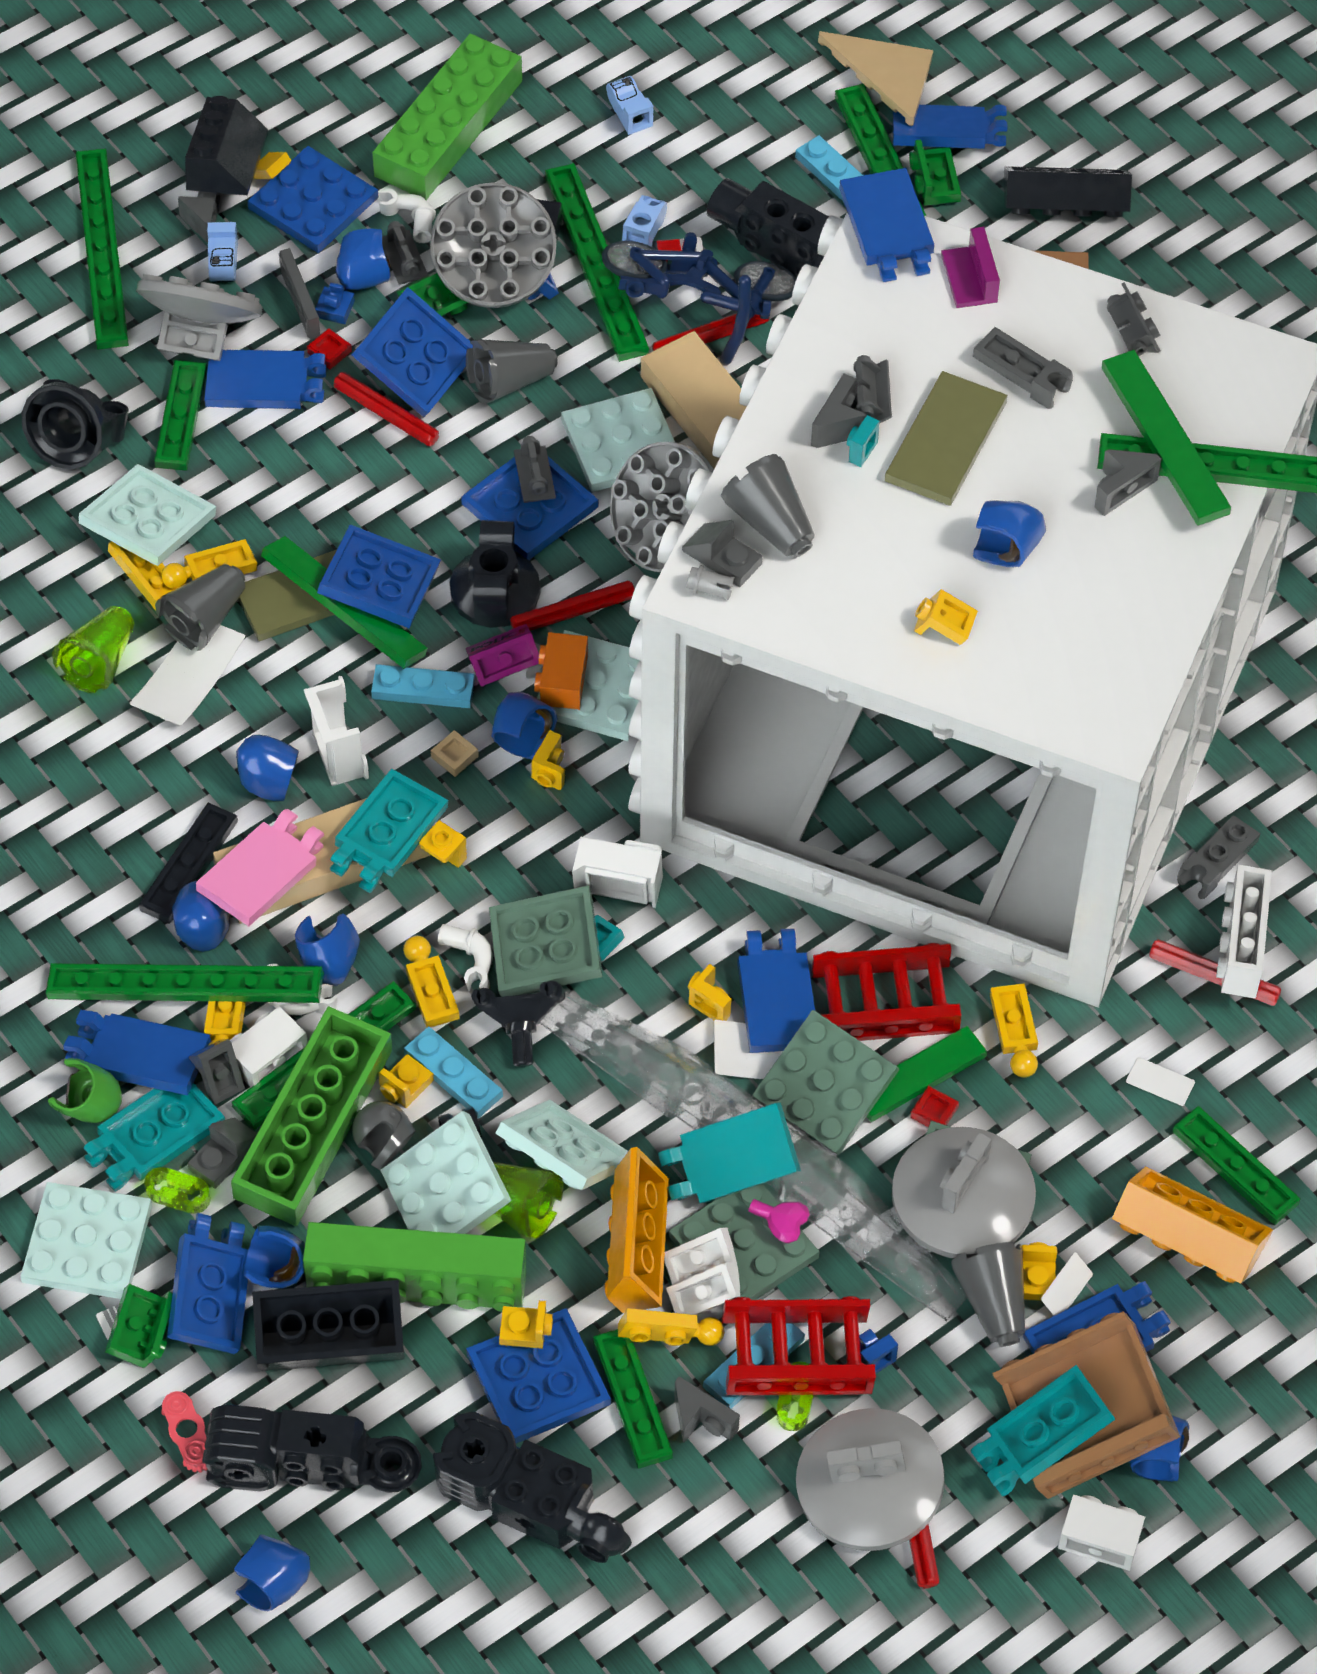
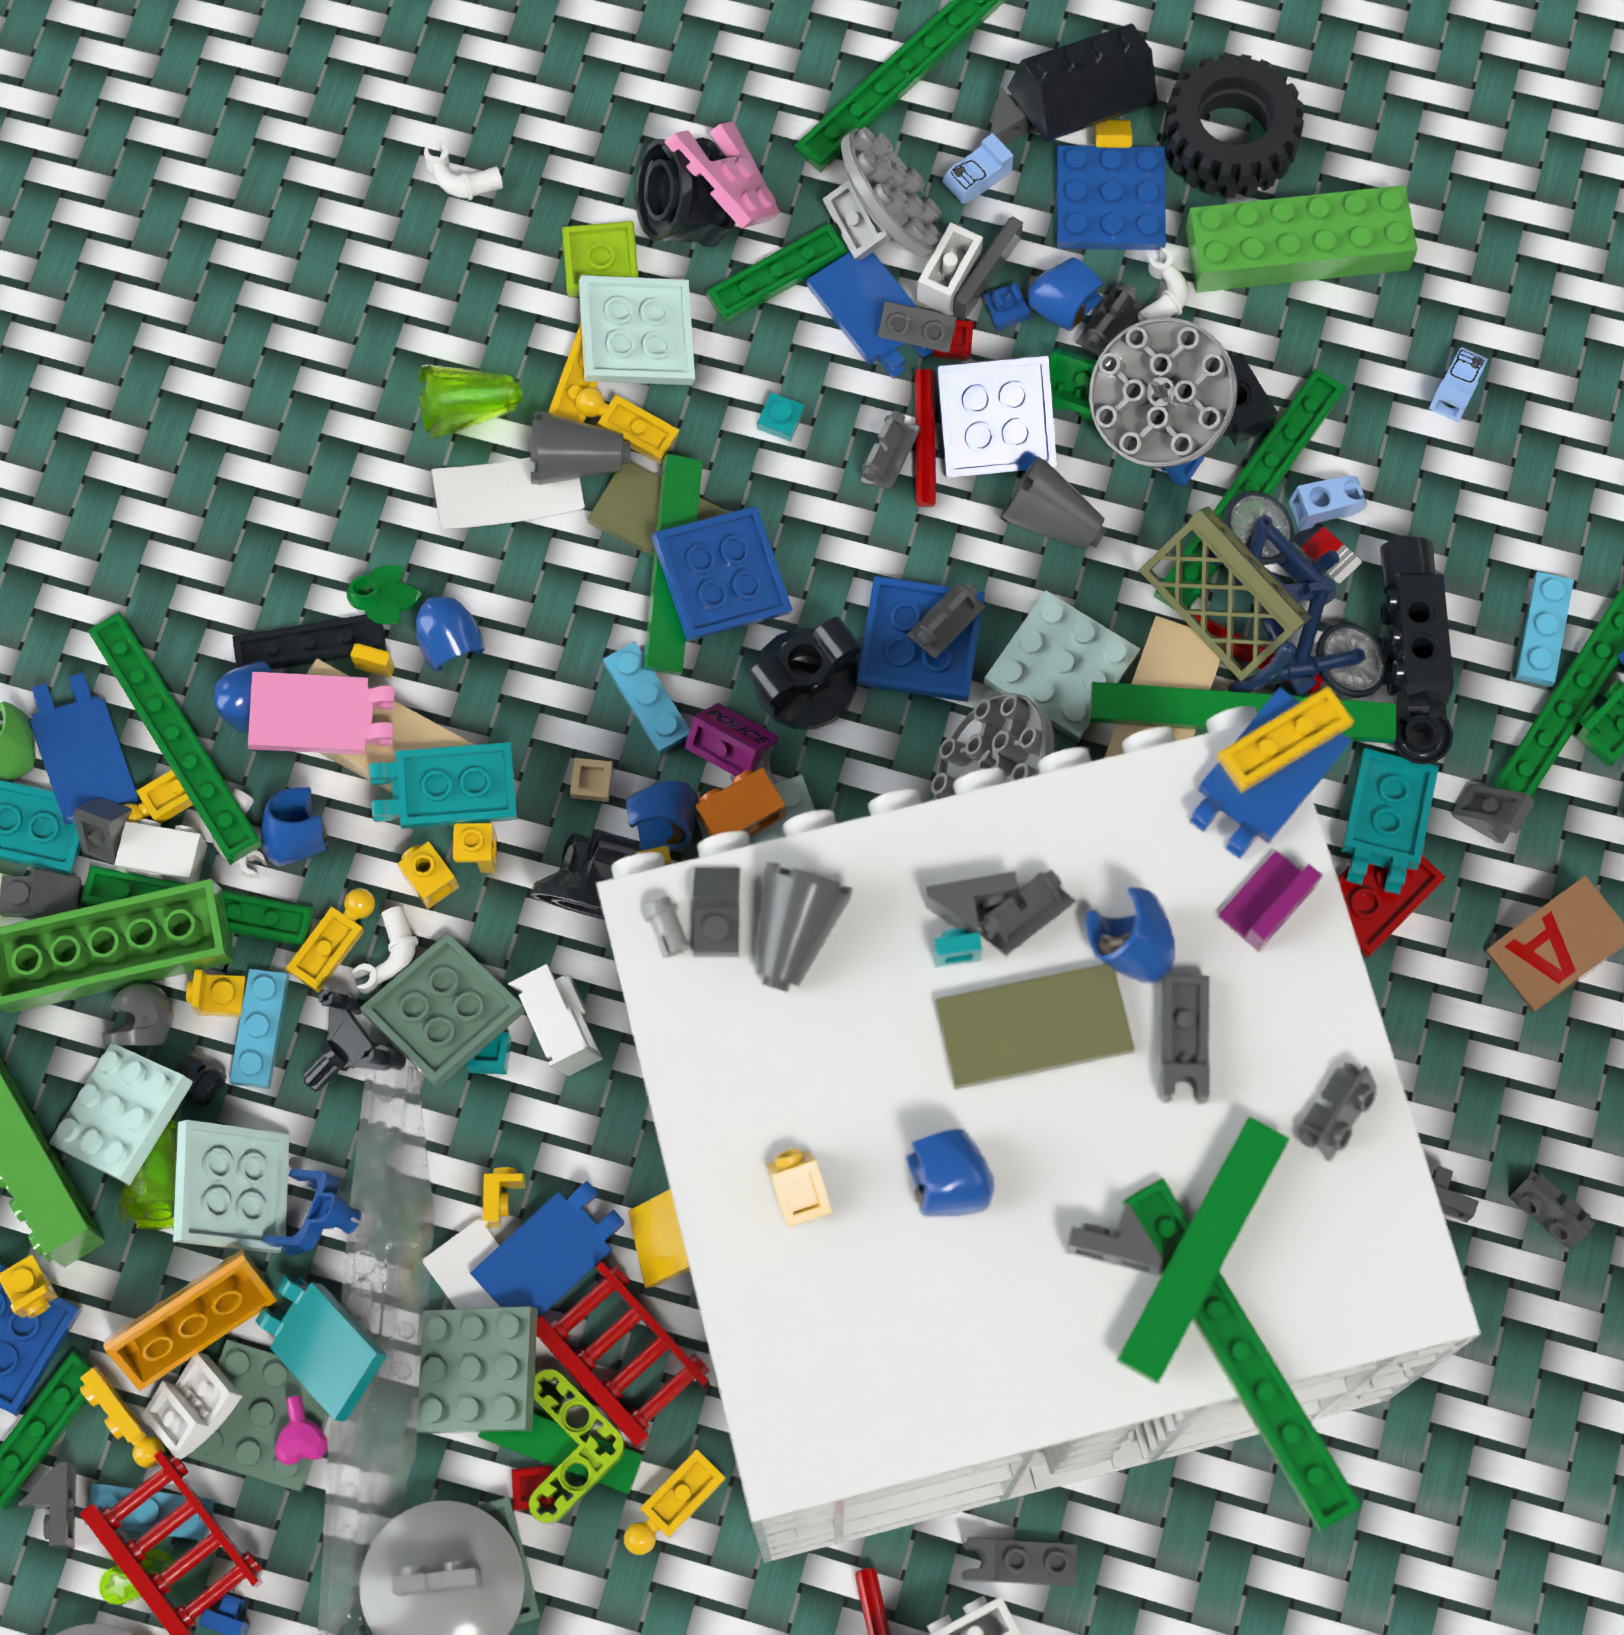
camera: 55 degrees right, 15 degrees up
white piece [304,676,369,786] -> none
red axle [510,580,635,631] -> none
none -> blue piece [262,1169,361,1256]
none -> green plate [347,565,422,625]
none -> yellow tile [350,643,395,678]
none -> yellow brick [397,841,459,909]
none -> lime beam [529,1369,625,1525]
none -> black piece [530,829,636,920]
none -> lime tile [562,221,639,298]
none -> yellow tile [628,1189,690,1288]
none -> bright pink wing [664,121,780,229]
none -> teal plate [757,392,805,442]
none -> dark grey hinge [860,411,921,490]
none -> dark grey hinge [878,301,957,353]
none -> white brick [917,222,983,315]
none -> blue piece [1086,887,1175,983]
none -> green tile [1089,681,1396,744]
none -> olive fence [1139,506,1312,682]
none -> black tyre [1163,54,1304,198]
none -> yellow tile [1216,686,1354,794]

